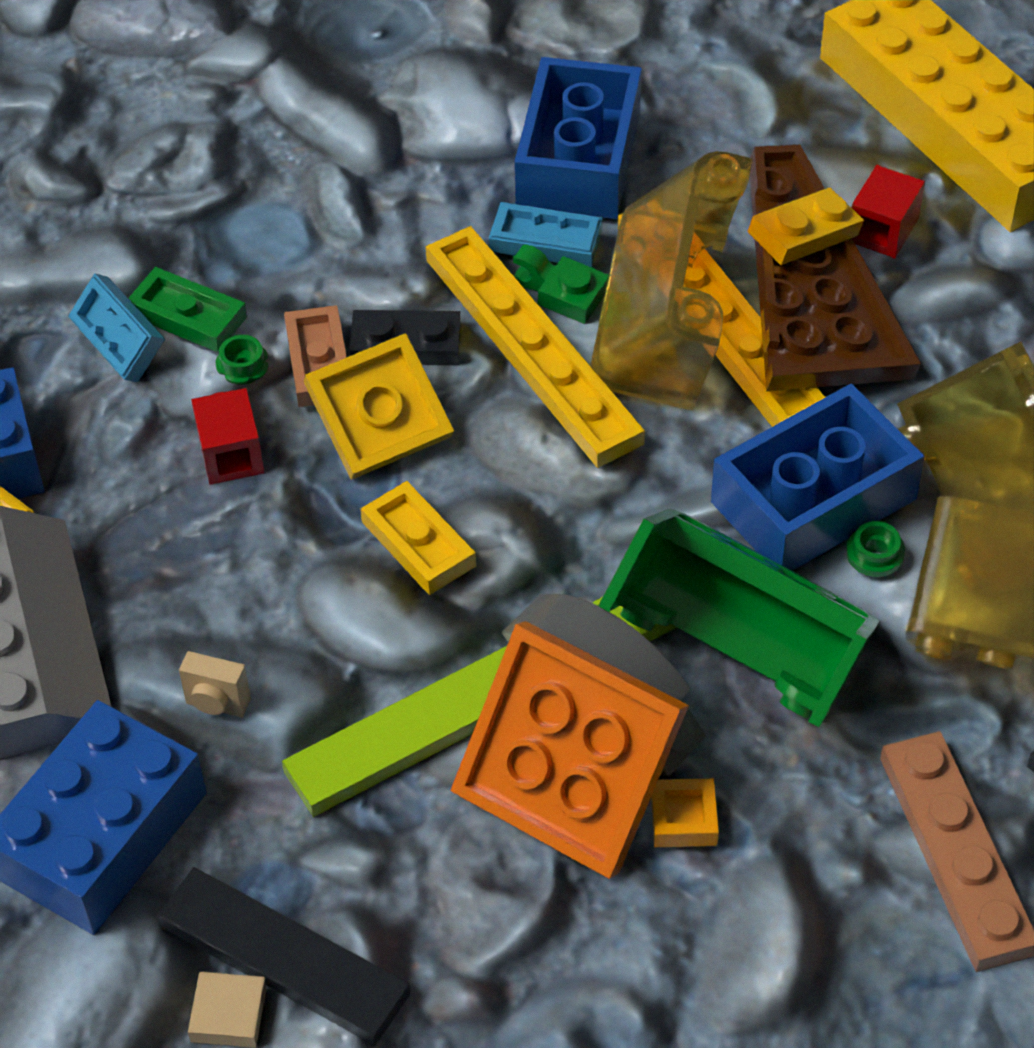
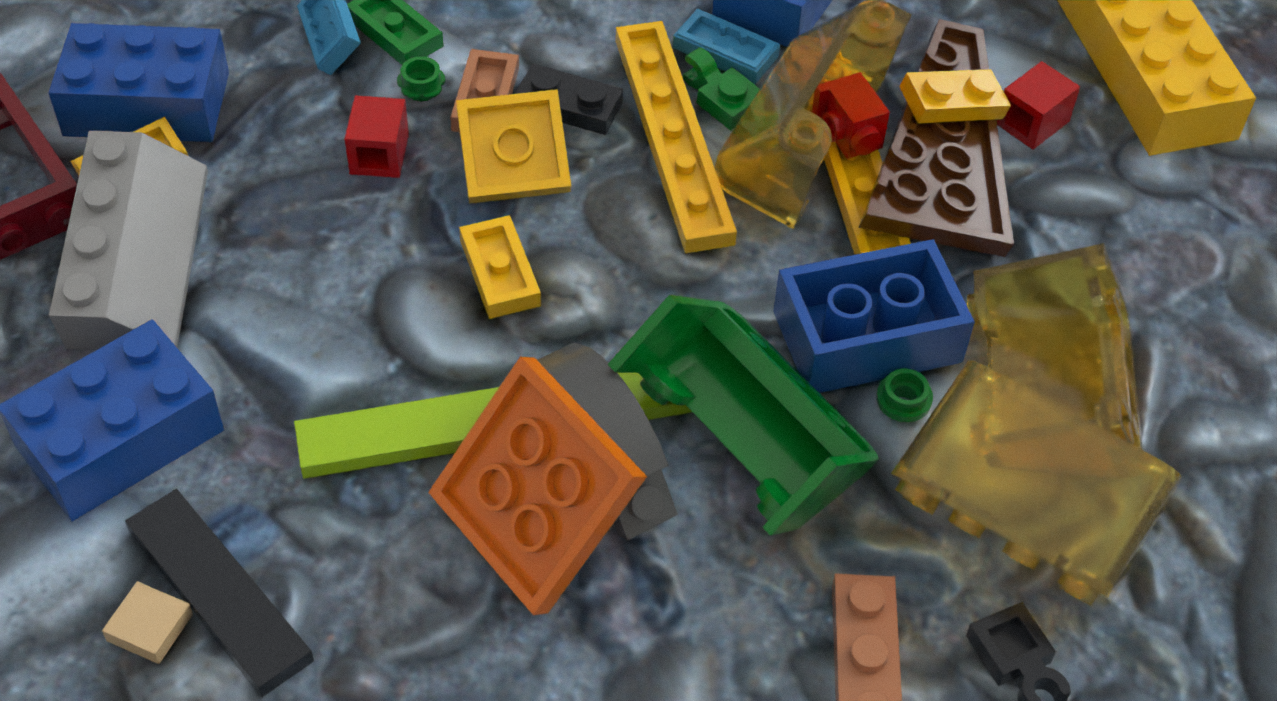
camera: 15 degrees right, 0 degrees up
tan plate [179,651,251,718] -> none
light orange plate [651,778,719,847] -> none
none -> red brick [810,72,890,159]

